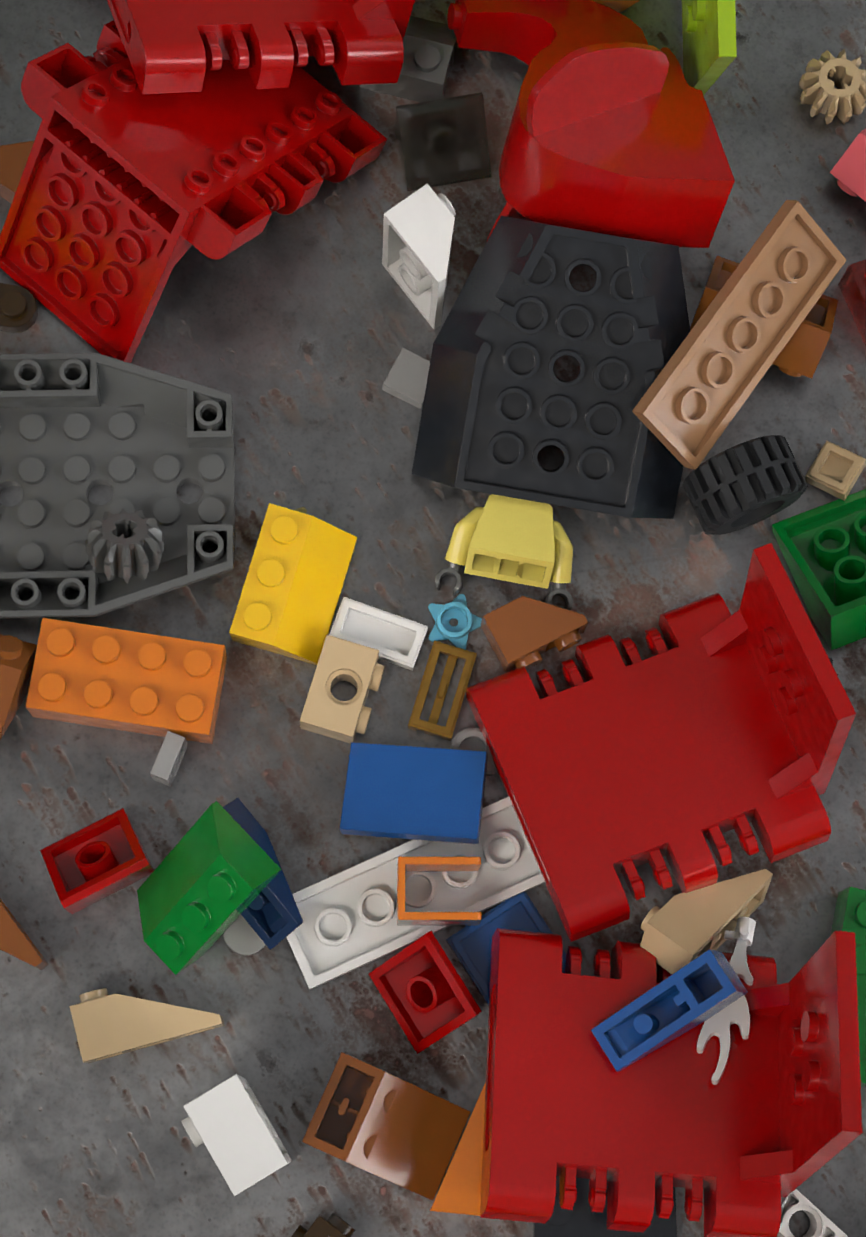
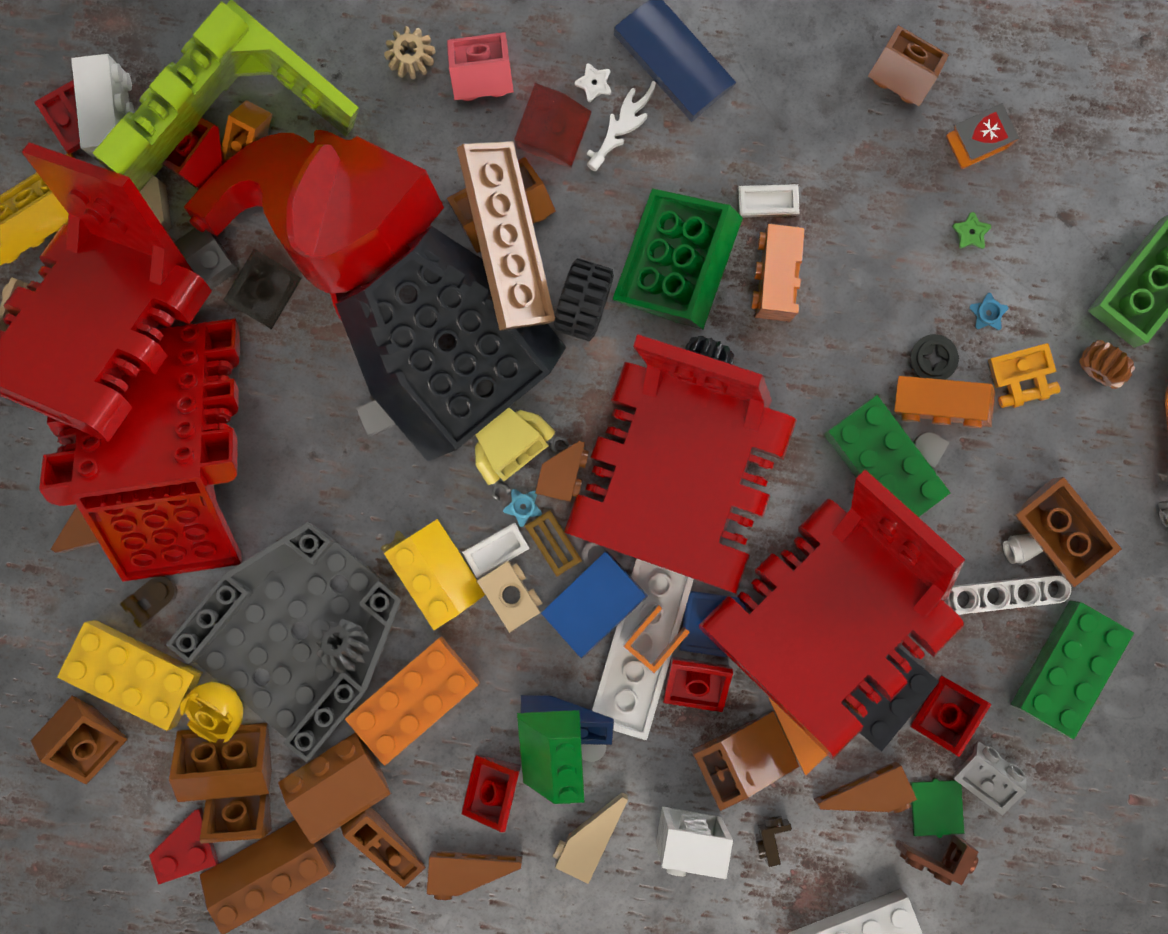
camera: 40 degrees left, 10 degrees up
light grey tile [150,731,188,787] -> none
white slope [382,183,456,330] -> none
blue slope [591,949,748,1072] -> none
tan slope [640,869,773,974] -> none
white piece [697,917,756,1085] -> none
tan tile [805,440,866,501] -> none

